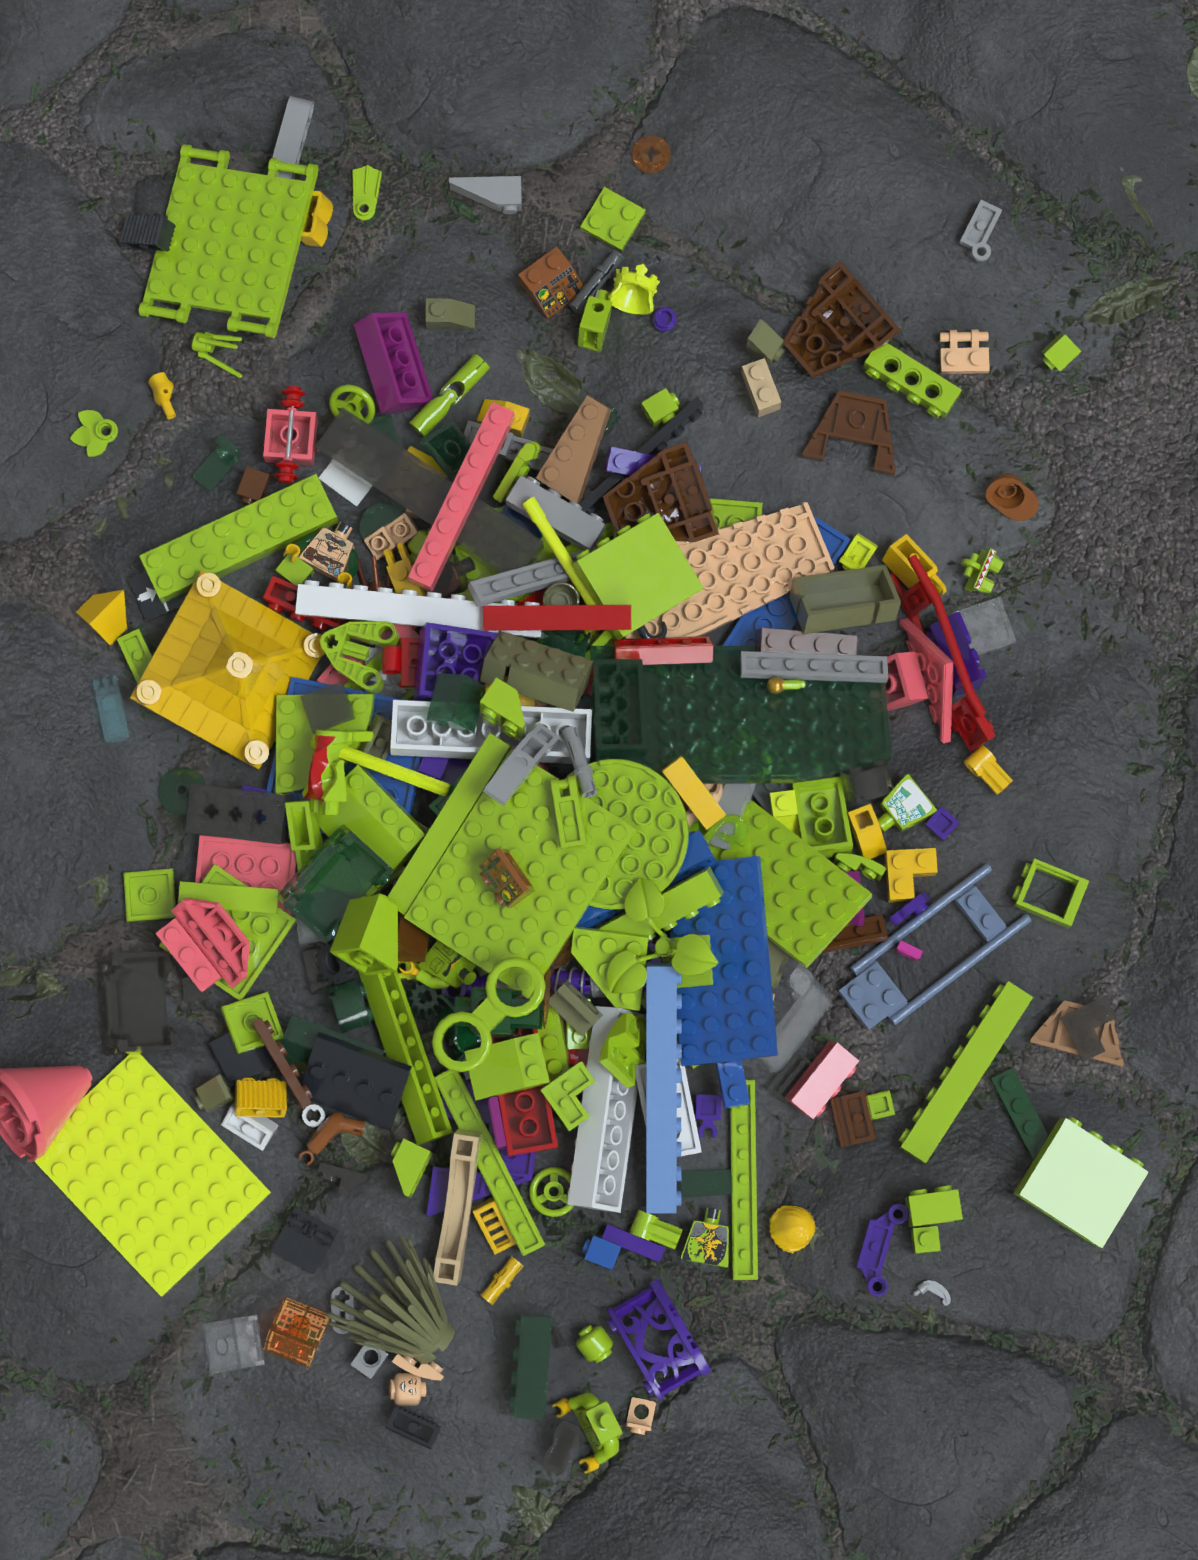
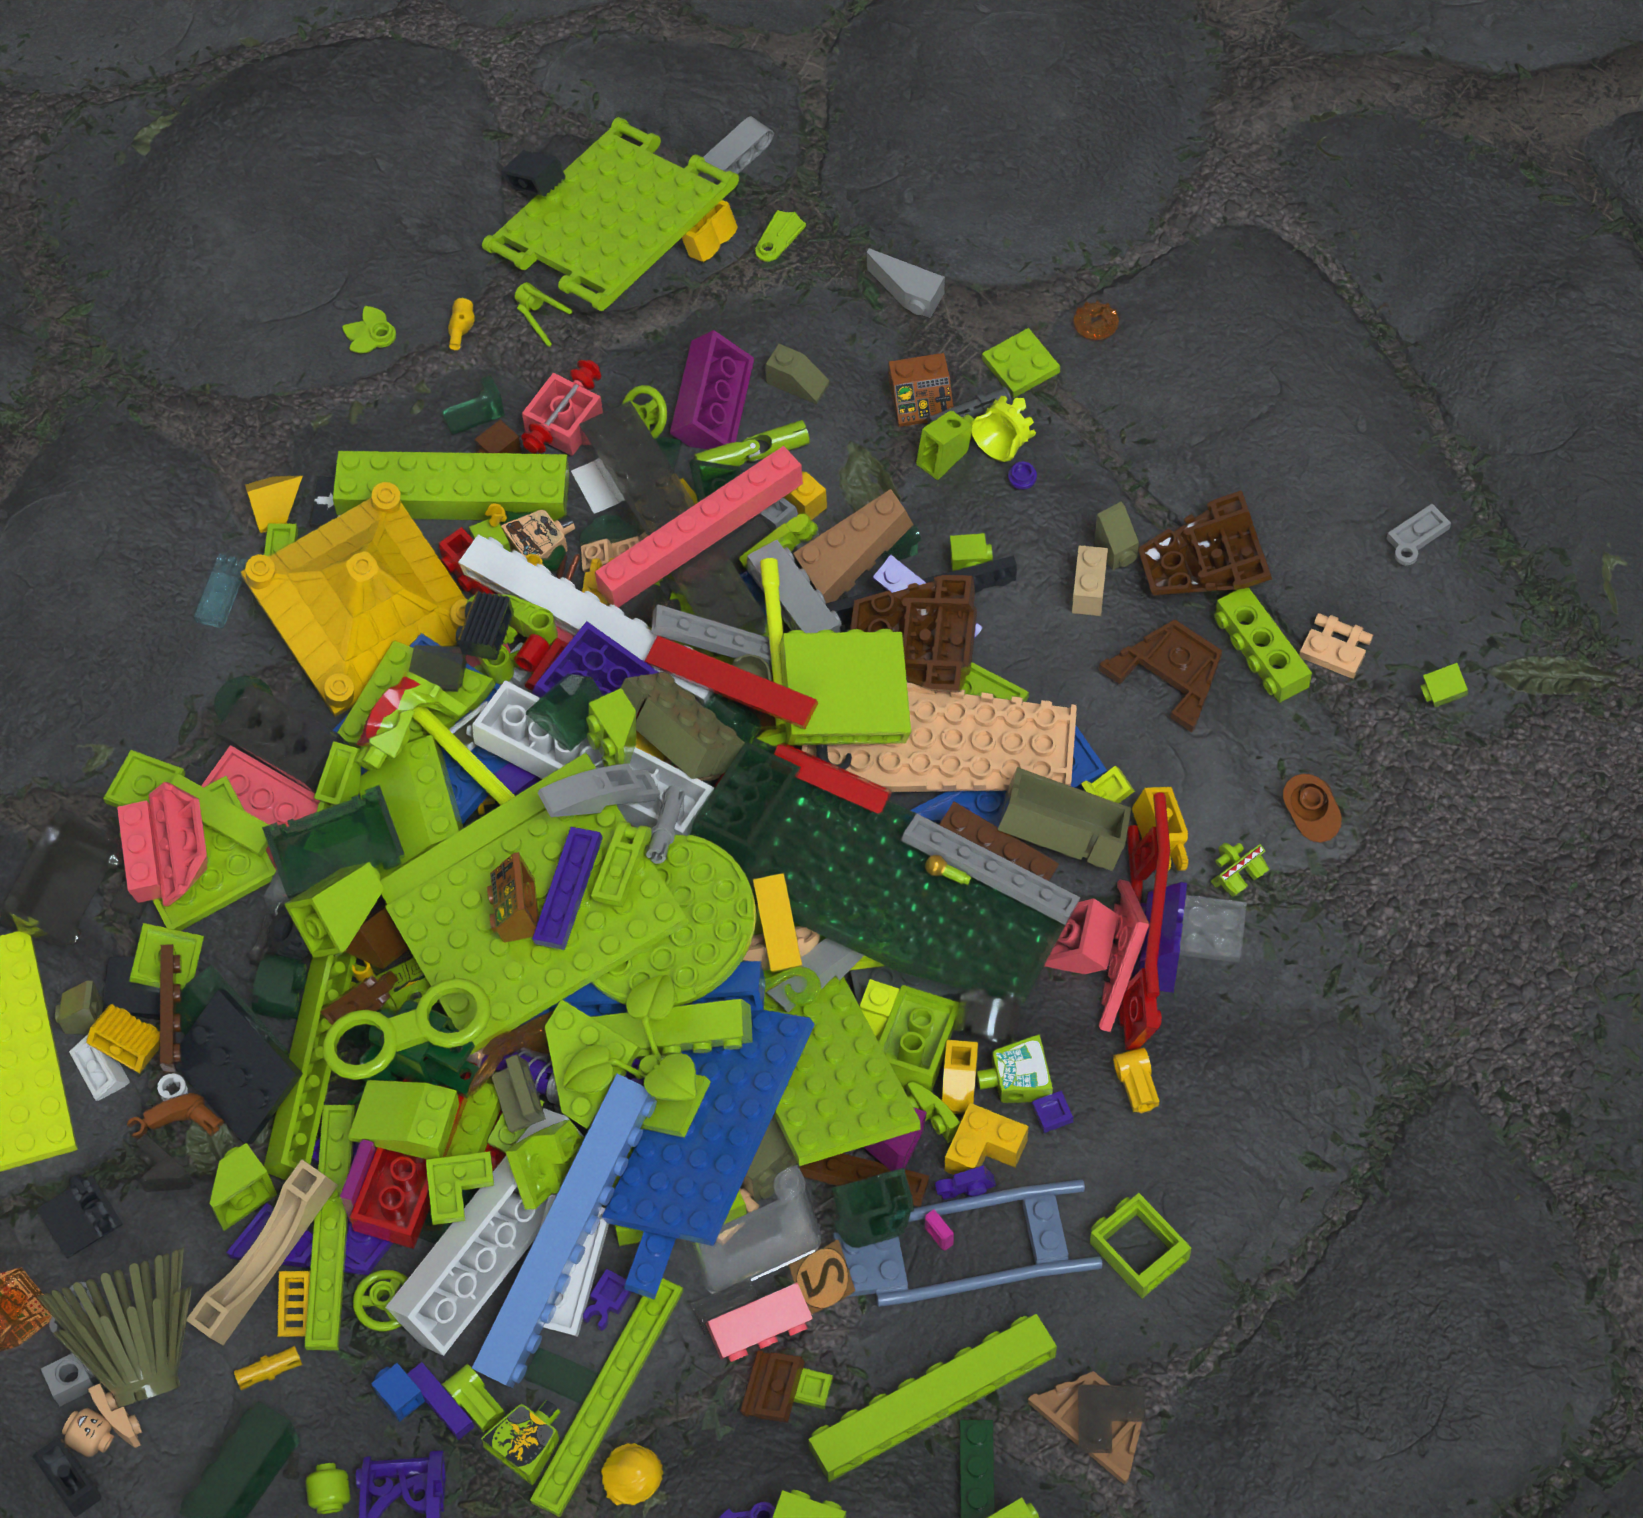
camera: 30 degrees right, 20 degrees down
none -> reddish brown hinge [320,970,399,1031]
none -> black brick [456,591,514,660]
none -> dark purple plate [532,827,603,950]
none -> clear orange sticker [789,1239,855,1314]
none -> clear green brick [831,1168,914,1248]

